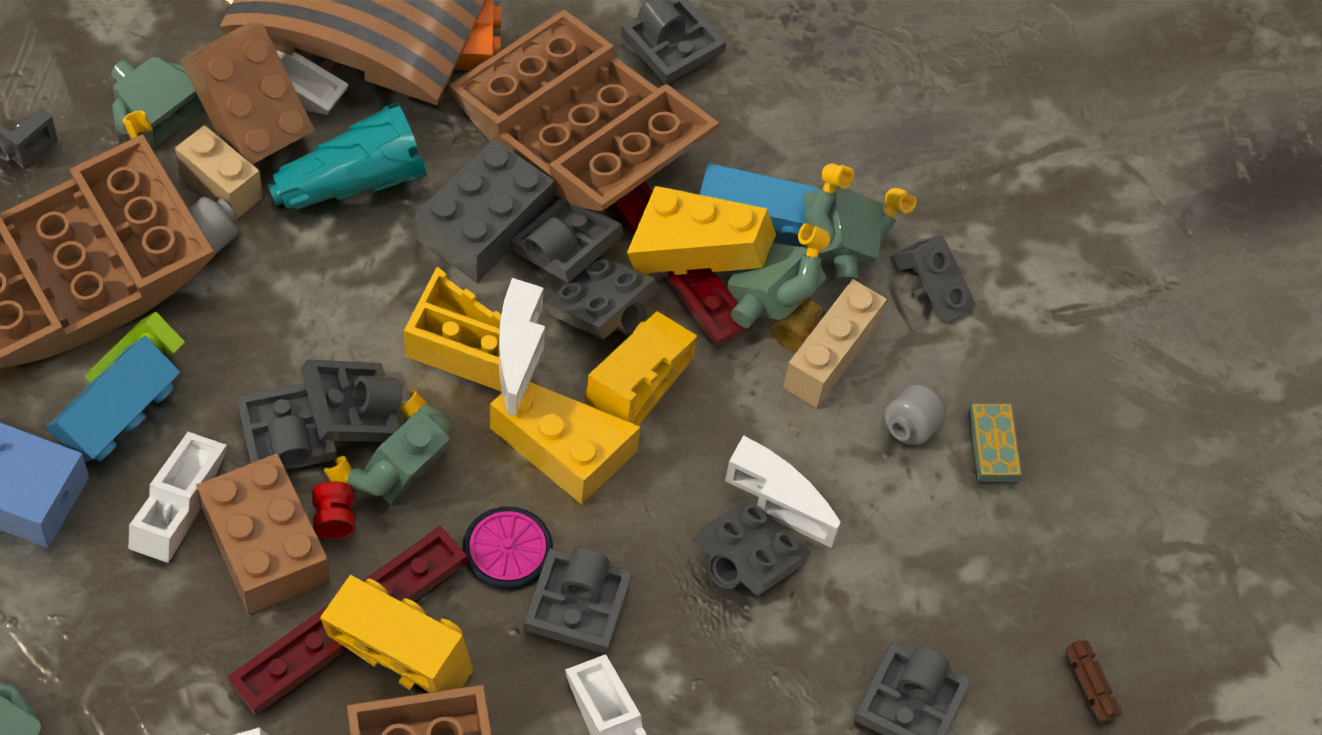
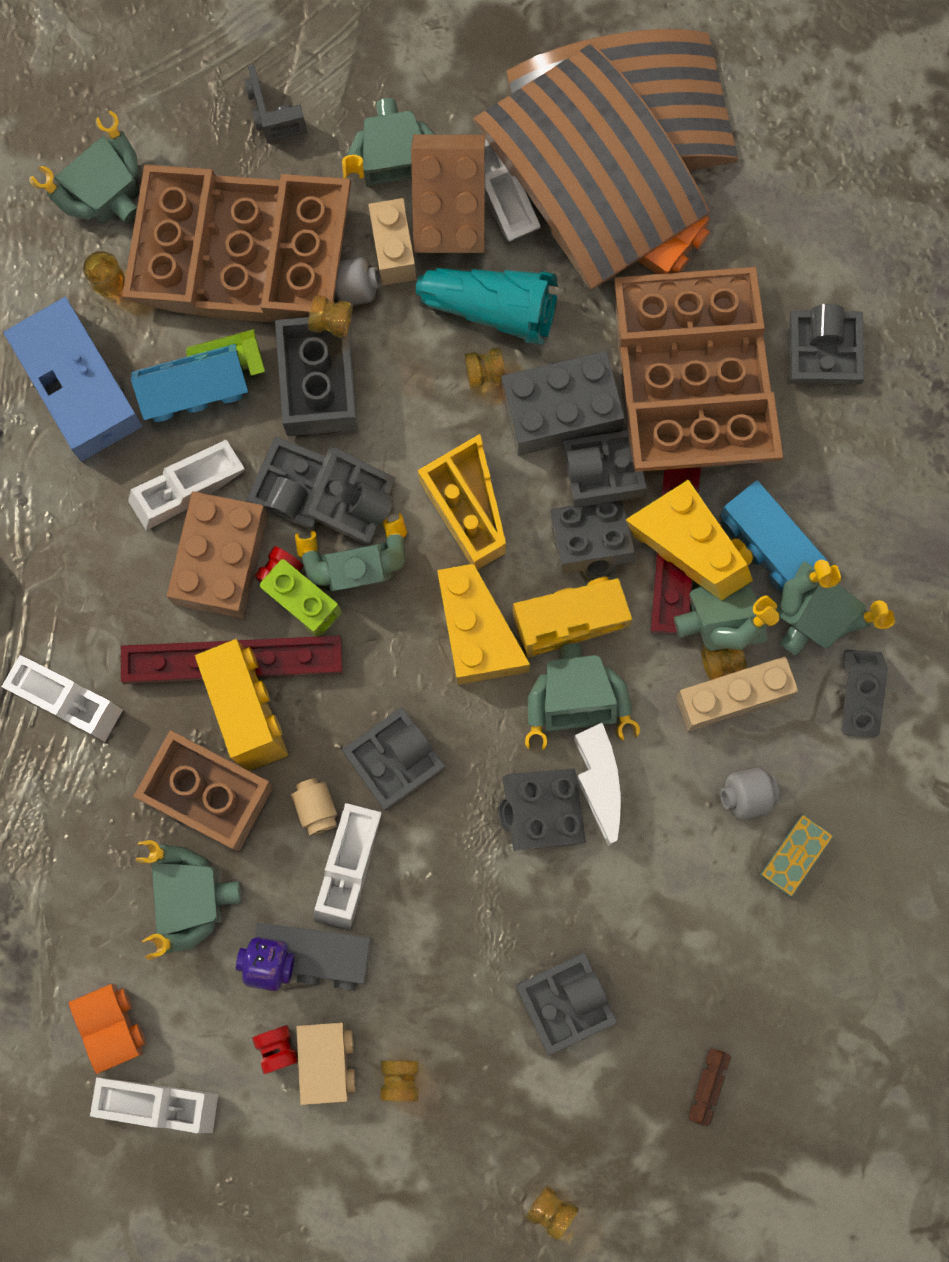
camera: 50 degrees right, 20 degrees up
dark pink wheel [462,506,553,589] -> none
white slope [499,278,545,416] -> none
none -> lime bracket [260,559,342,637]
none -> dark grey brick [275,314,359,436]
none -> tan brick [291,778,338,836]
none -> clear yellow wheel [308,295,353,338]
none -> clear yellow wheel [464,347,505,389]
none -> sand green torso [525,643,640,750]

